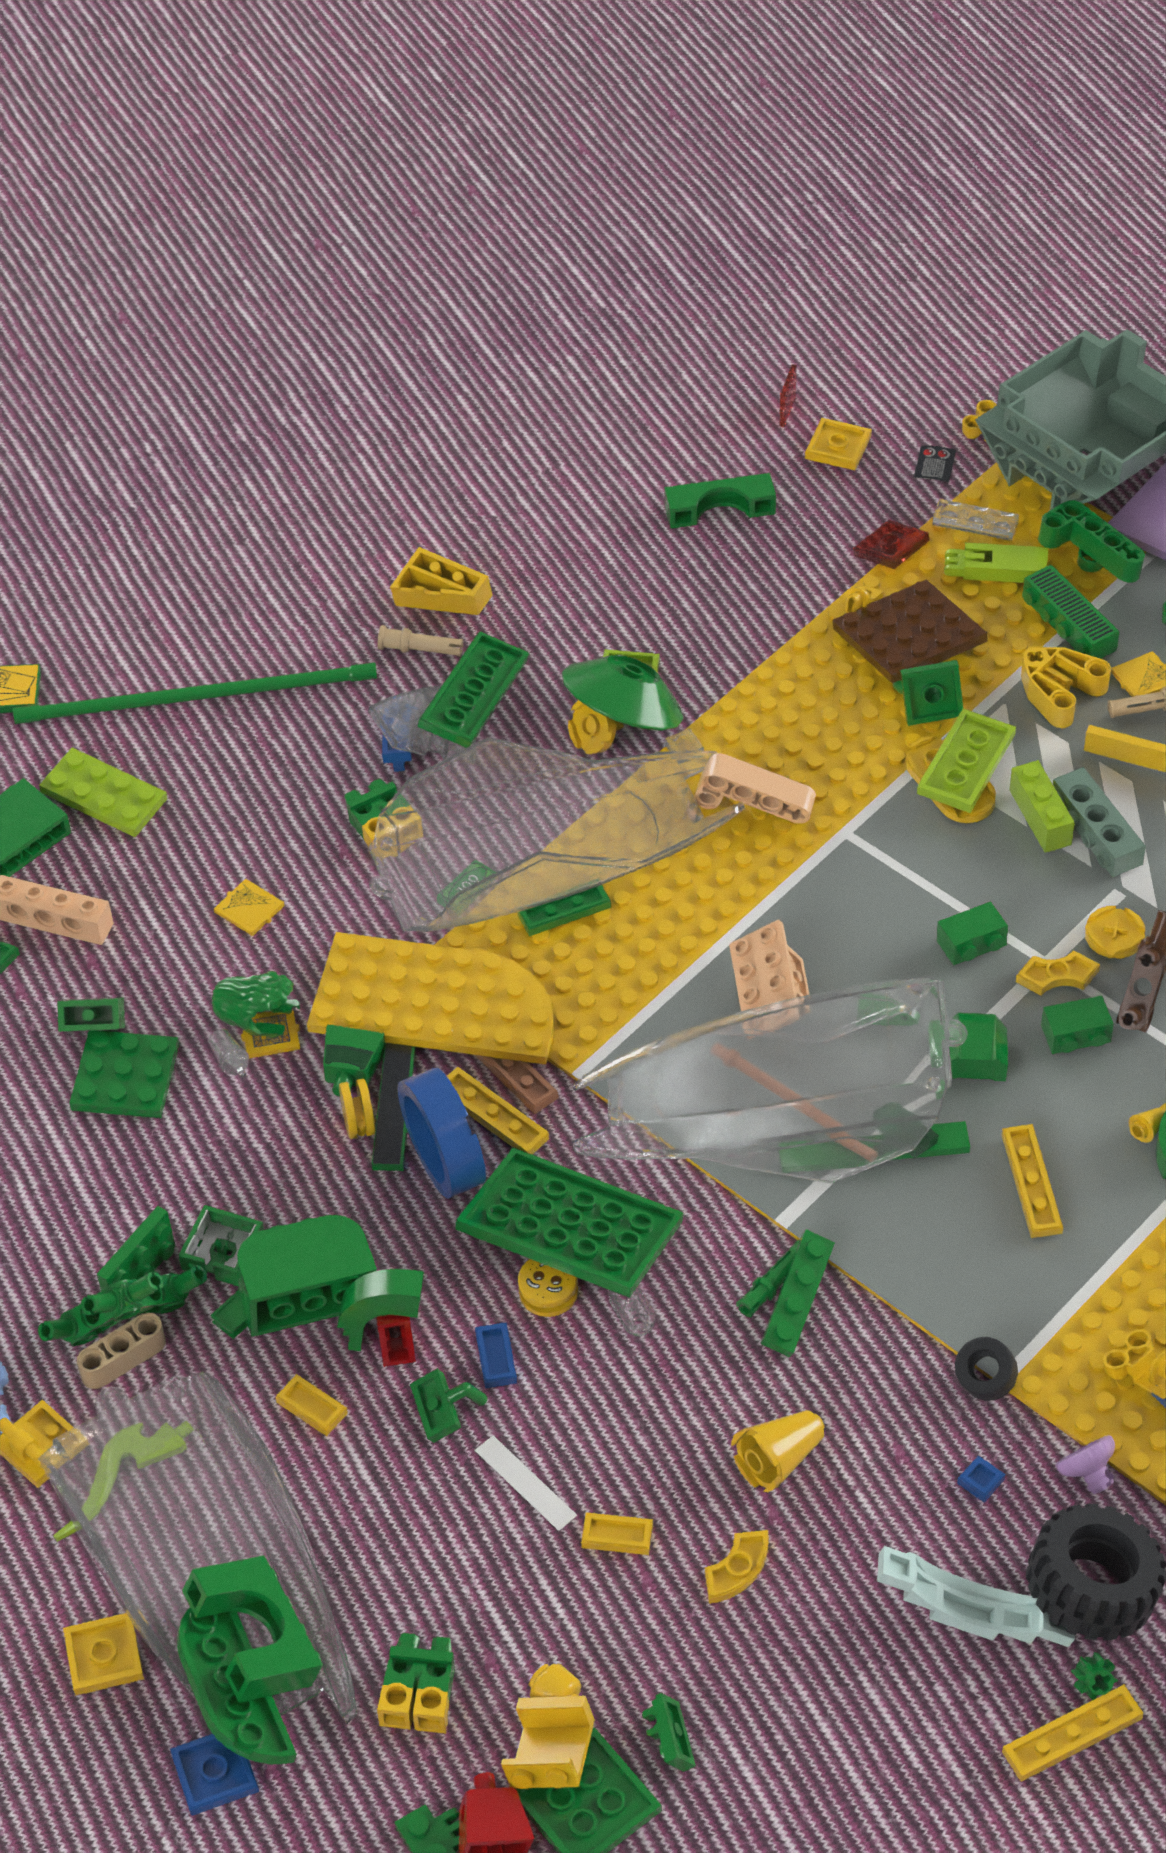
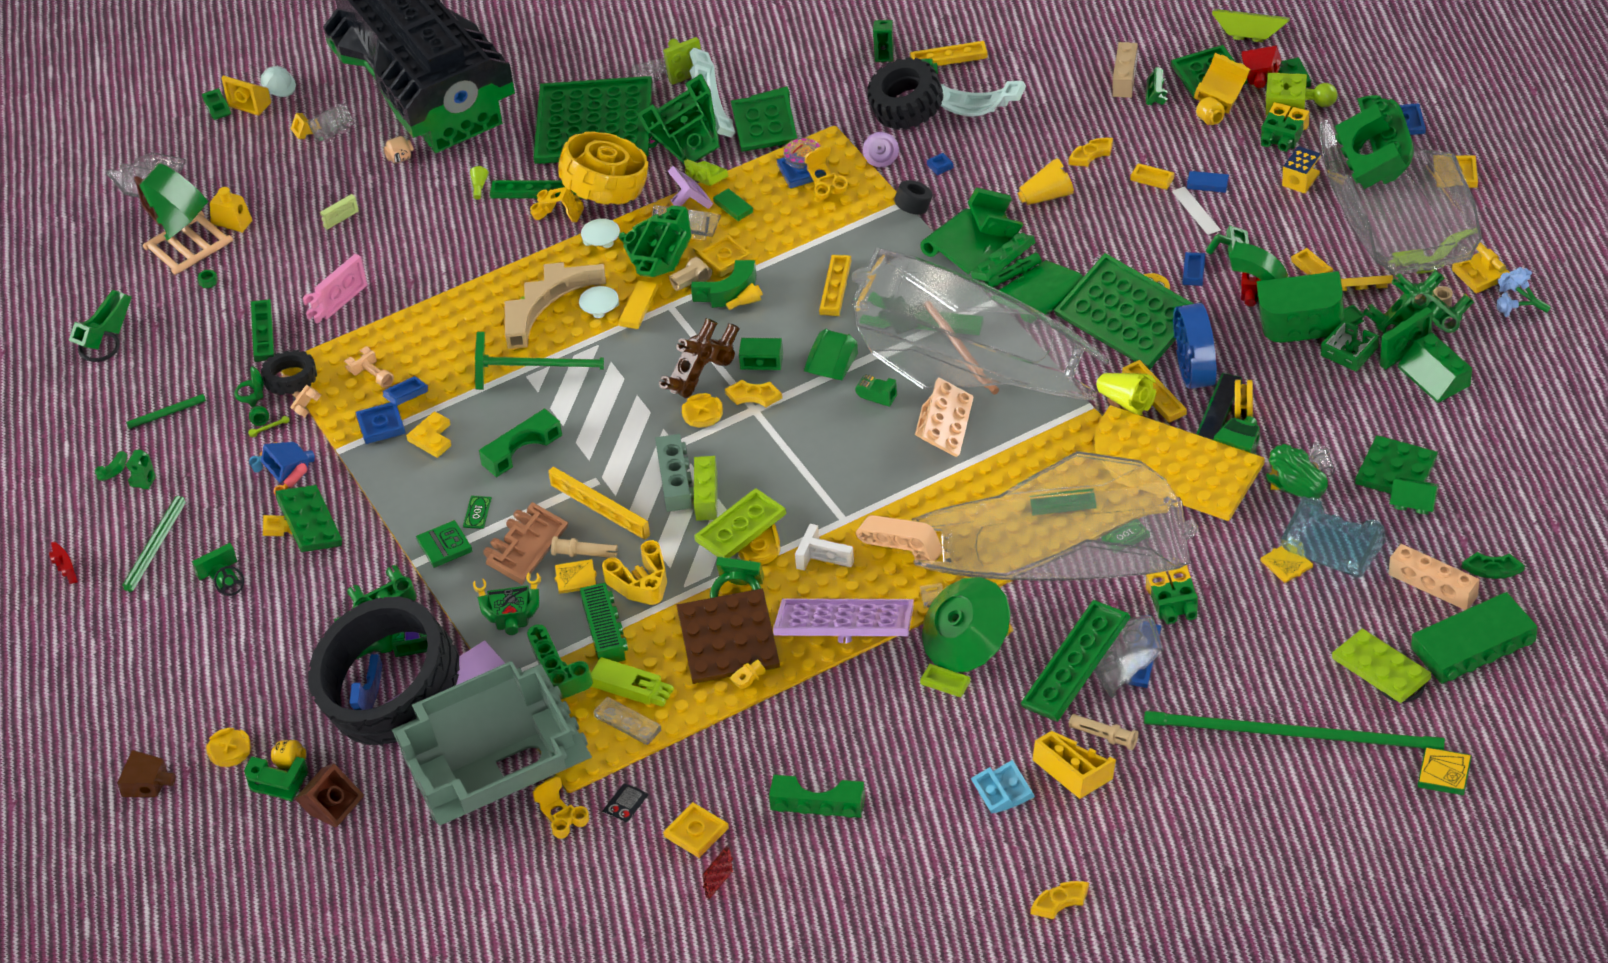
camera: 160 degrees left, 5 degrees down
clear red tile [853,520,930,569] -> none
green brick [936,901,1008,966] -> none
none -> lavender piece [773,599,914,643]
none -> white bracket [795,524,854,571]
none -> green door [920,208,1009,275]
none -> green panel [967,187,1023,239]
none -> medium azure slope [971,760,1035,813]
none -> green door [992,260,1083,324]
none -> yellow tile [1031,881,1089,919]
none -> neon yellow cone [1096,373,1156,415]
none -> tan brick [1113,42,1138,98]
none -> blue tile [1187,171,1229,193]
none -> lime brick [1265,73,1338,117]
none -> clear light blue windscreen [1281,496,1386,578]
none -> piece [1282,146,1321,194]
none -> yellow plate [1341,275,1393,291]
none -> green slope [1398,333,1472,403]

